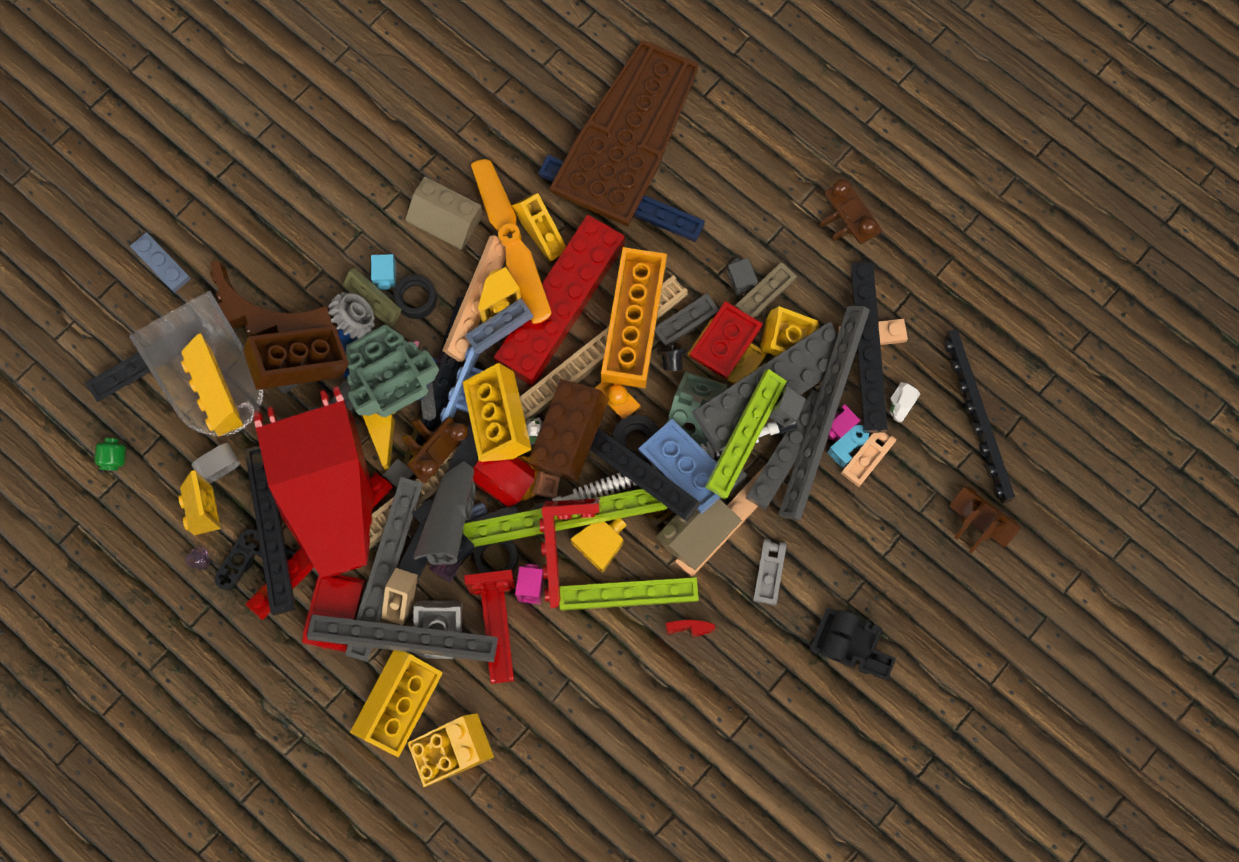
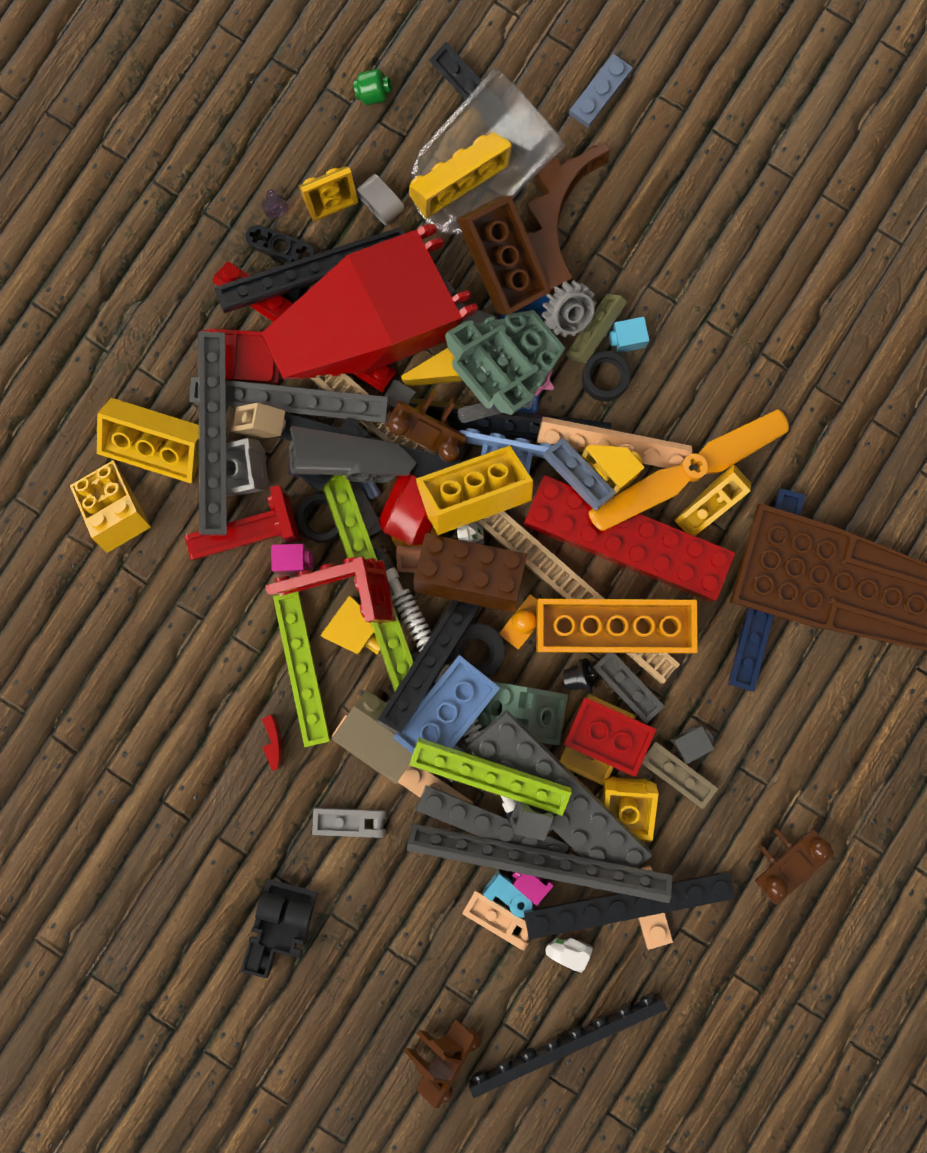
camera: 85 degrees right, 10 degrees up
dark tan slope [405,176,483,251] -> none

